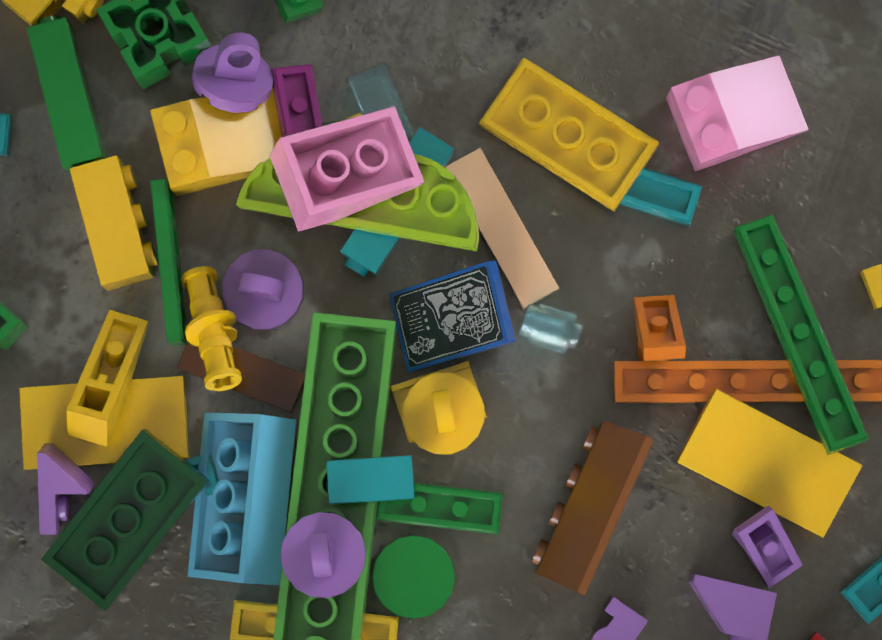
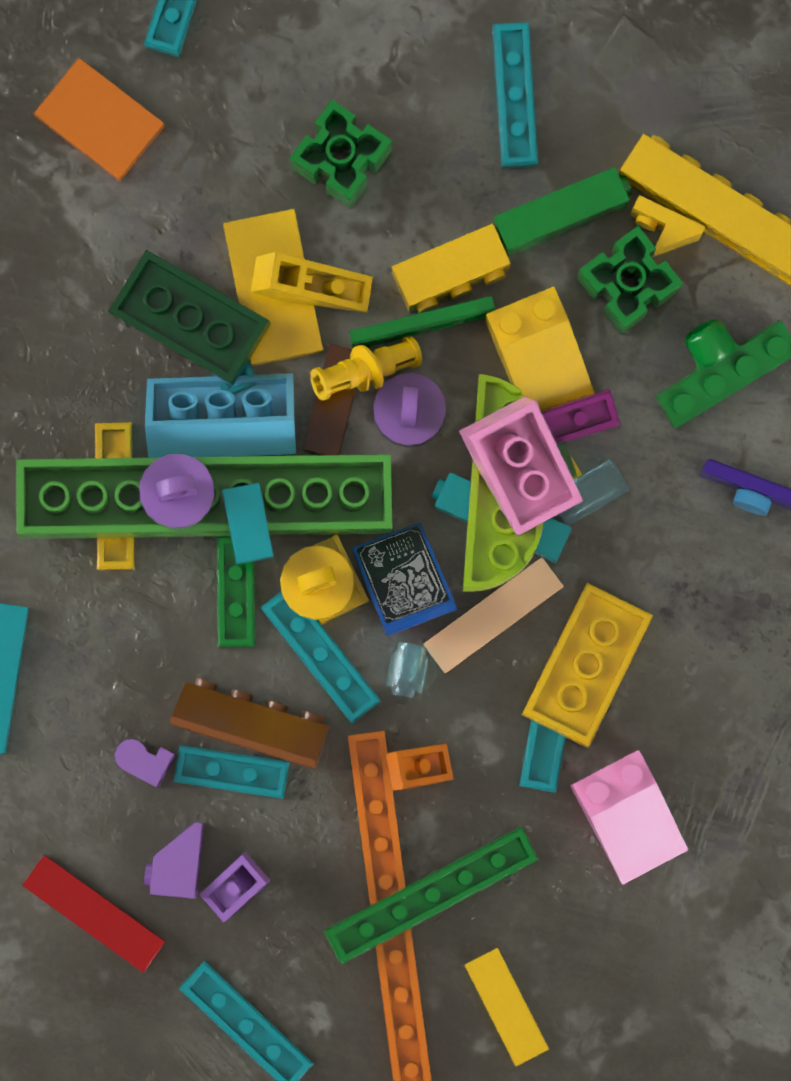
camera: 80 degrees right, 0 degrees up
medium lavender slope [37,443,95,535] -> none
medium lavender tile [191,33,274,113] -> none
green tile [372,535,455,619] -> none
yellow tile [676,388,863,538] -> none
none -> teal tile [173,745,290,799]
none -> teal tile [261,592,381,724]

